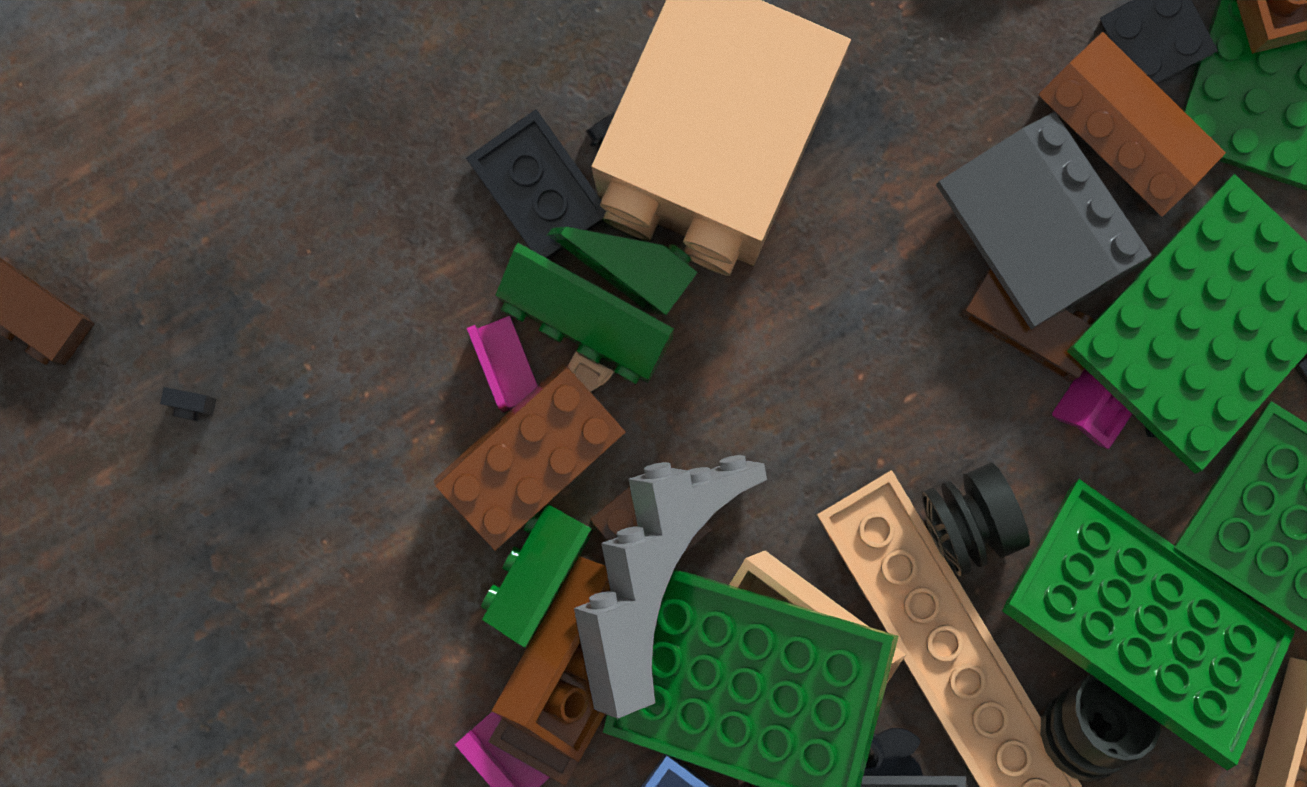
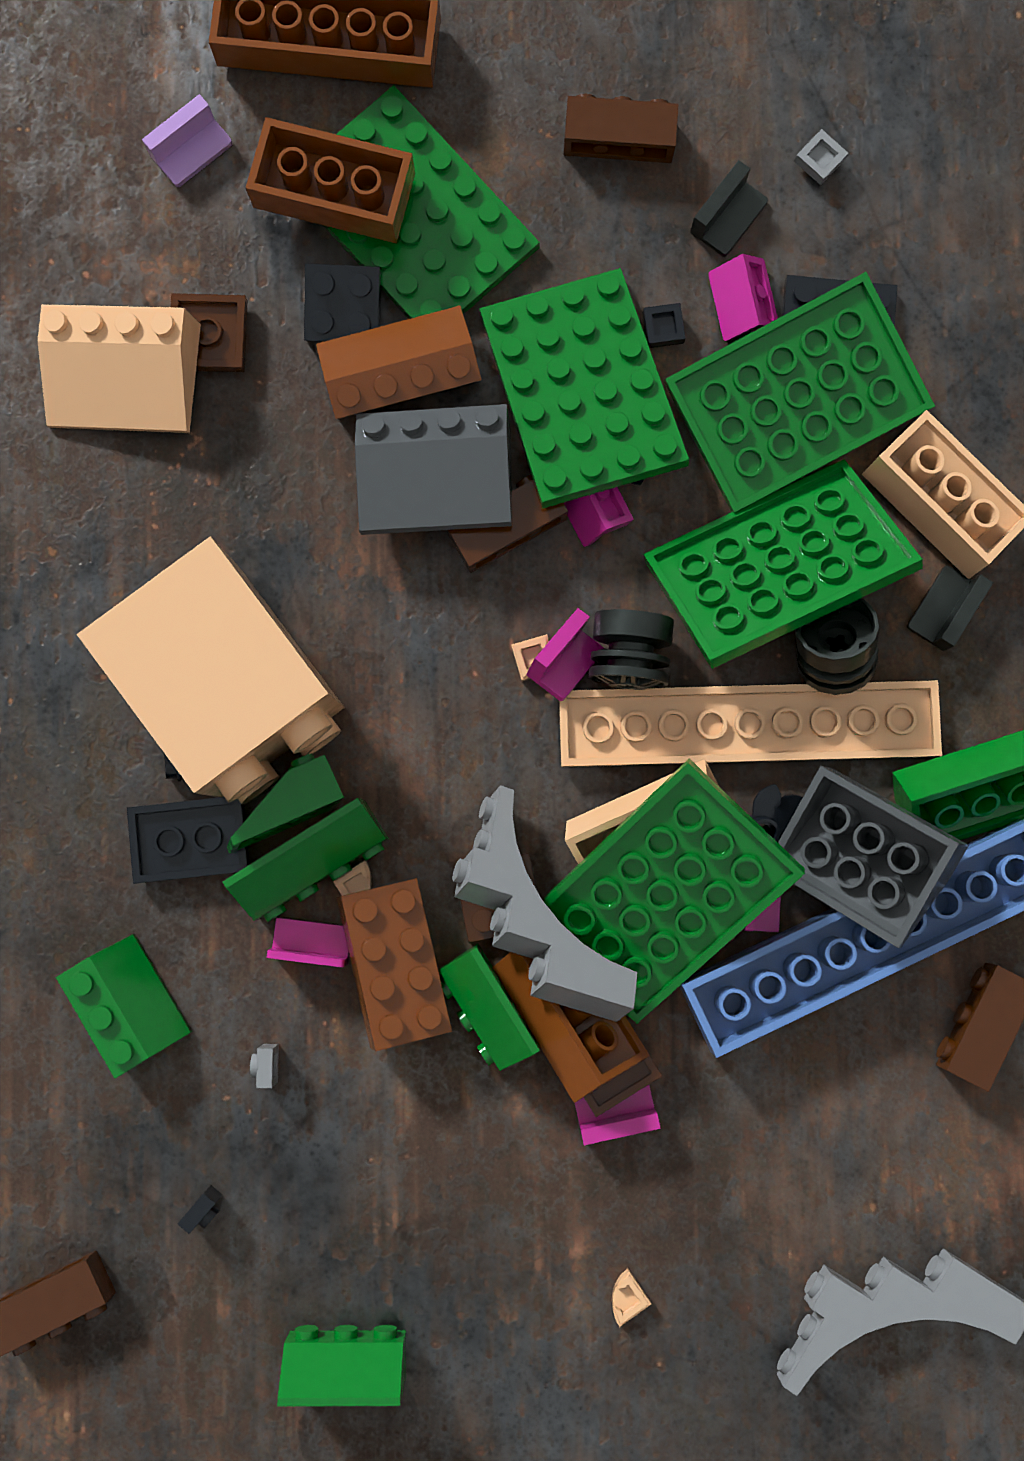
camera: 60 degrees left, 0 degrees up
none -> green slope [56,934,192,1079]
none -> light grey plate [250,1044,279,1088]
none -> green slope [277,1325,406,1407]
none -> light nougat tile [511,634,549,682]
none -> dark pink panel [526,608,604,701]

